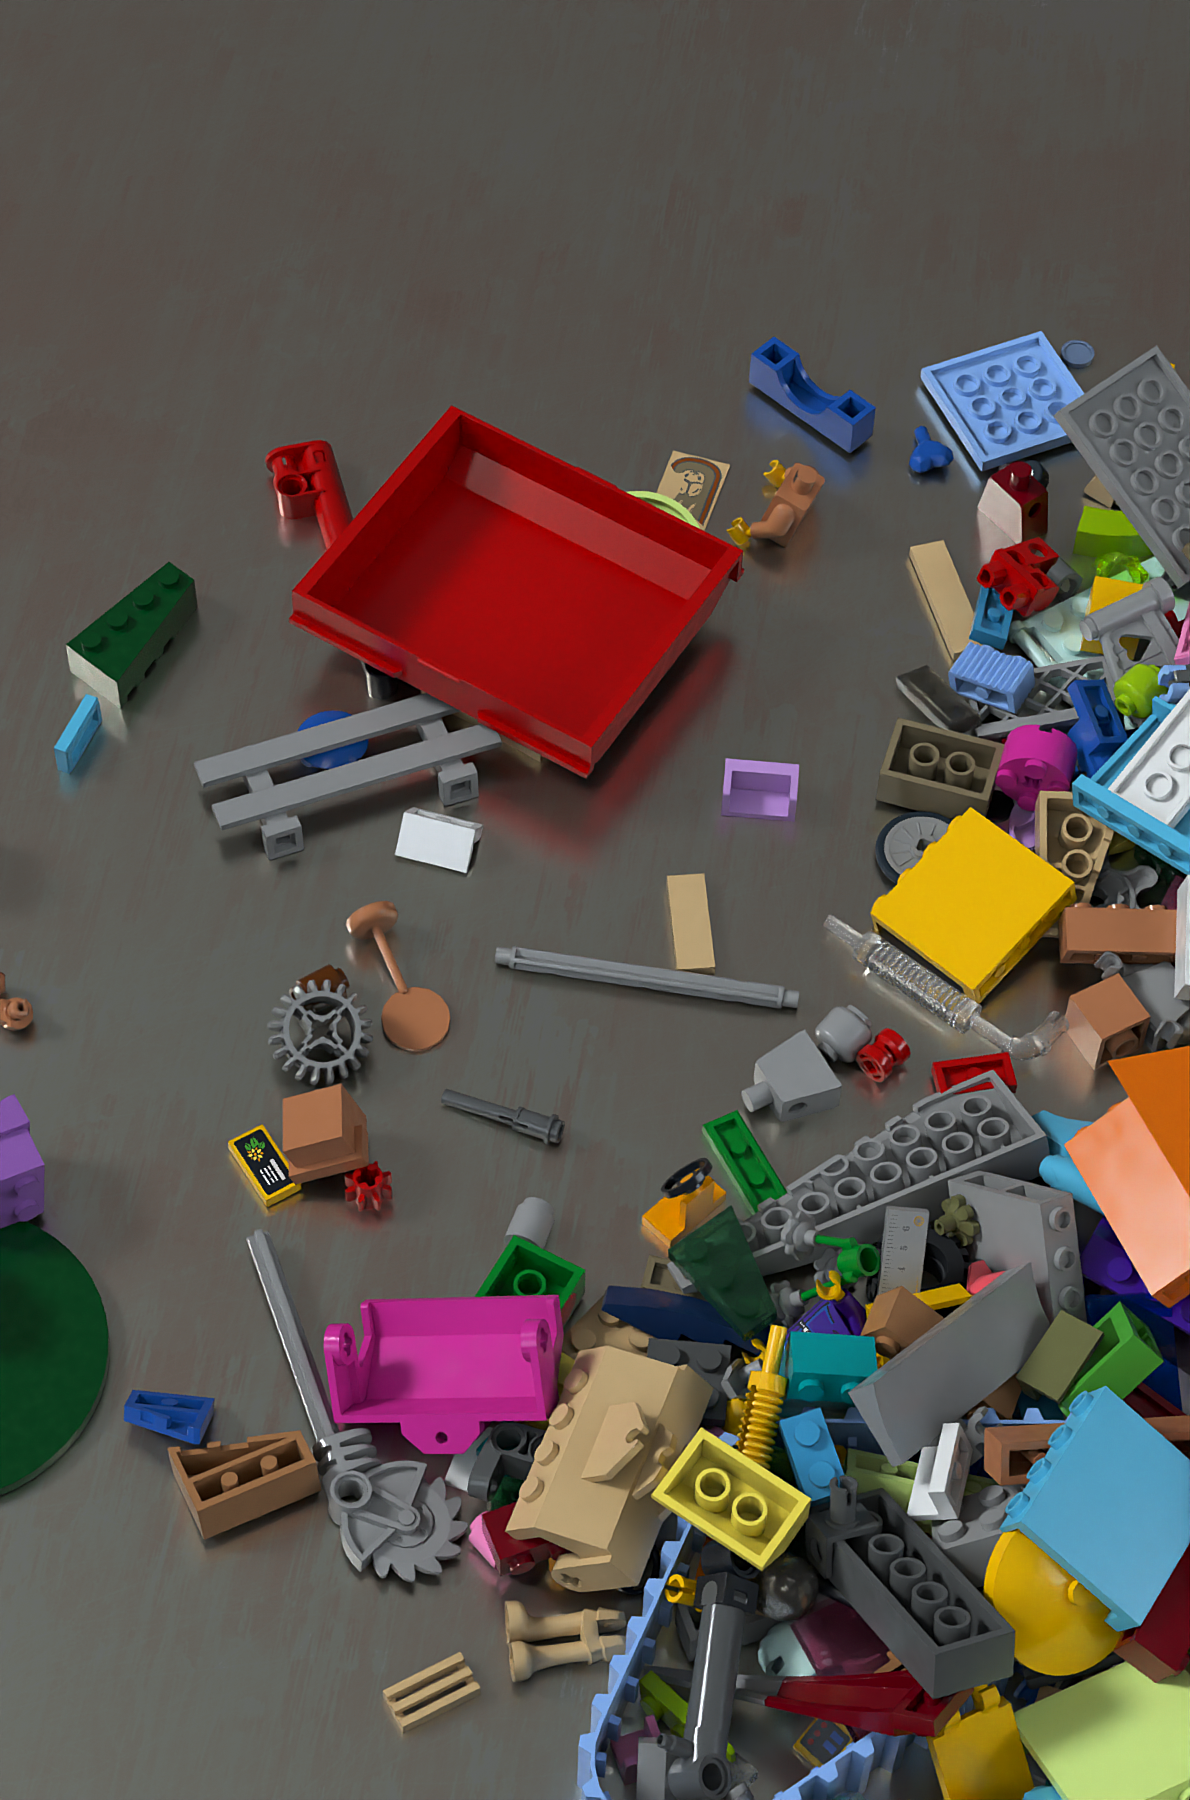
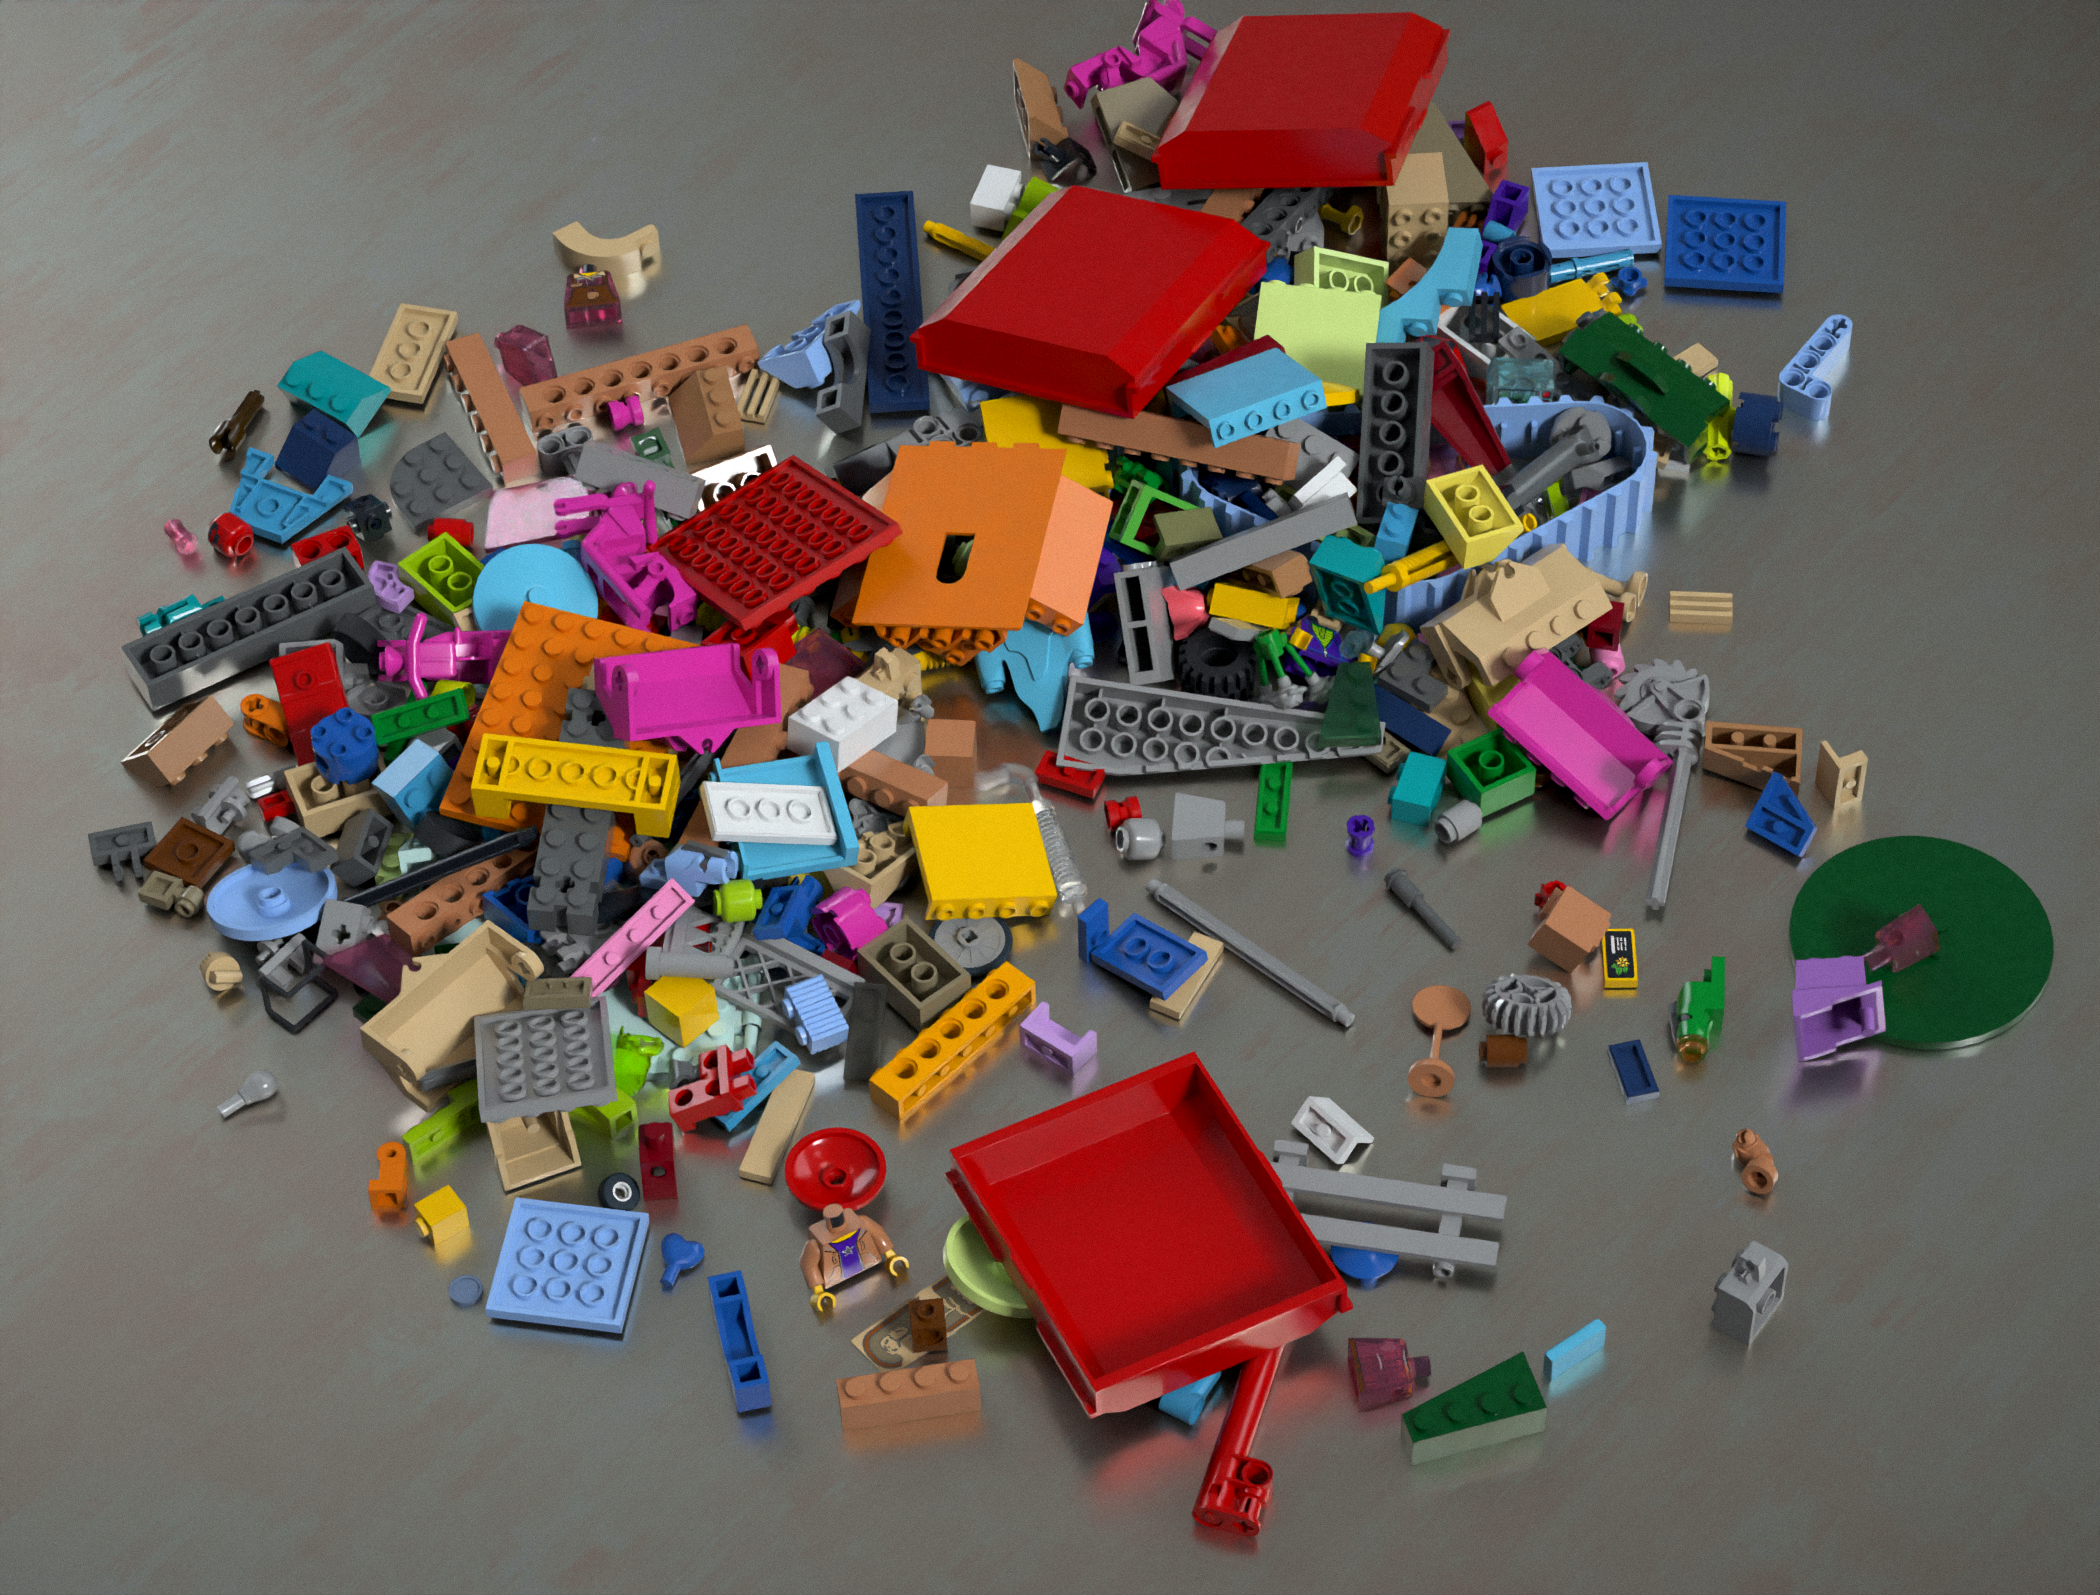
camera: 145 degrees left, 5 degrees down
light orange piece [642,1158,726,1249] -> none
olive plant [934,1194,980,1247] -> none
none -> red dish [785,1127,887,1213]
none -> nougat brick [836,1359,981,1431]
none -> light orange brick [869,961,1036,1121]
none -> reddish brown brick [909,1298,948,1353]
none -> blue plate [1078,898,1109,963]
none -> blue plate [1091,913,1208,1001]
none -> dark purple bush [1345,815,1375,857]
none -> clear pink torso [1347,1338,1431,1413]
none -> teal brick [1387,751,1447,828]
none -> dark blue tile [1607,1039,1660,1105]
none -> green plate [1668,956,1725,1063]
none -> tan panel [1815,740,1868,810]

